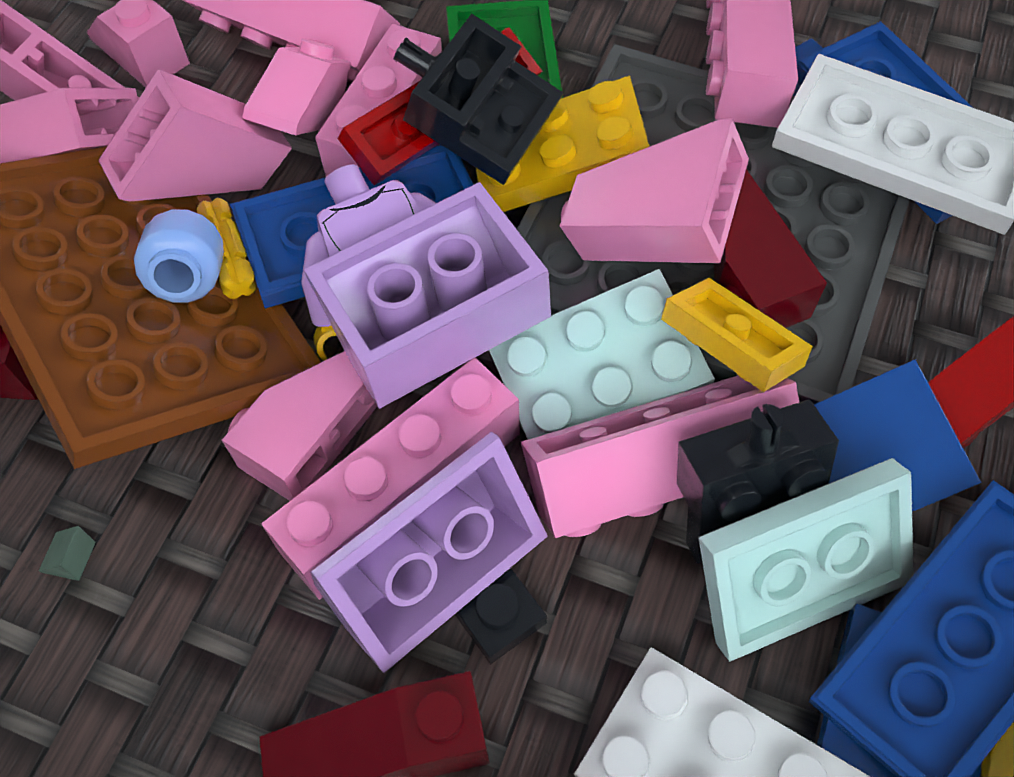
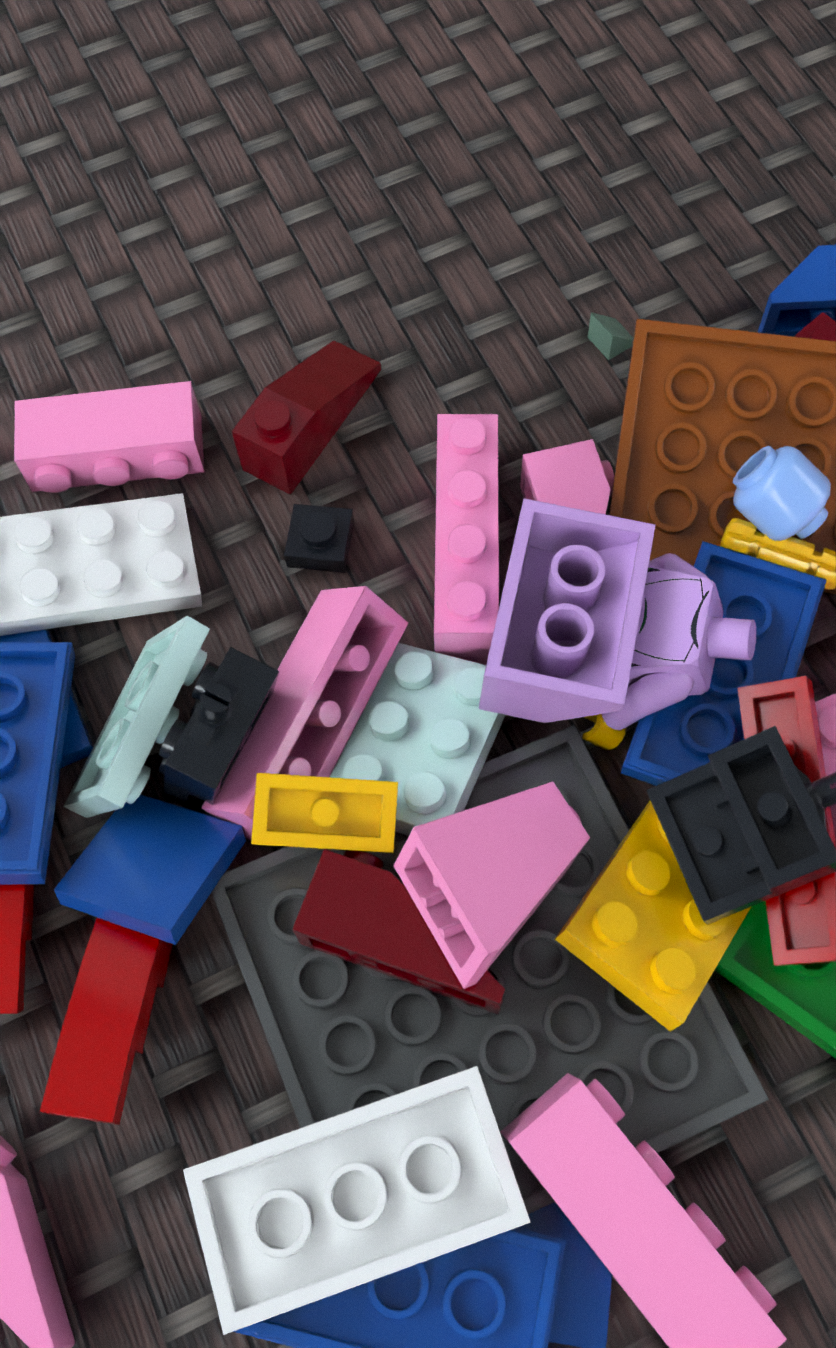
camera: 135 degrees right, 5 degrees up
lavender slope [311,432,548,673] -> none

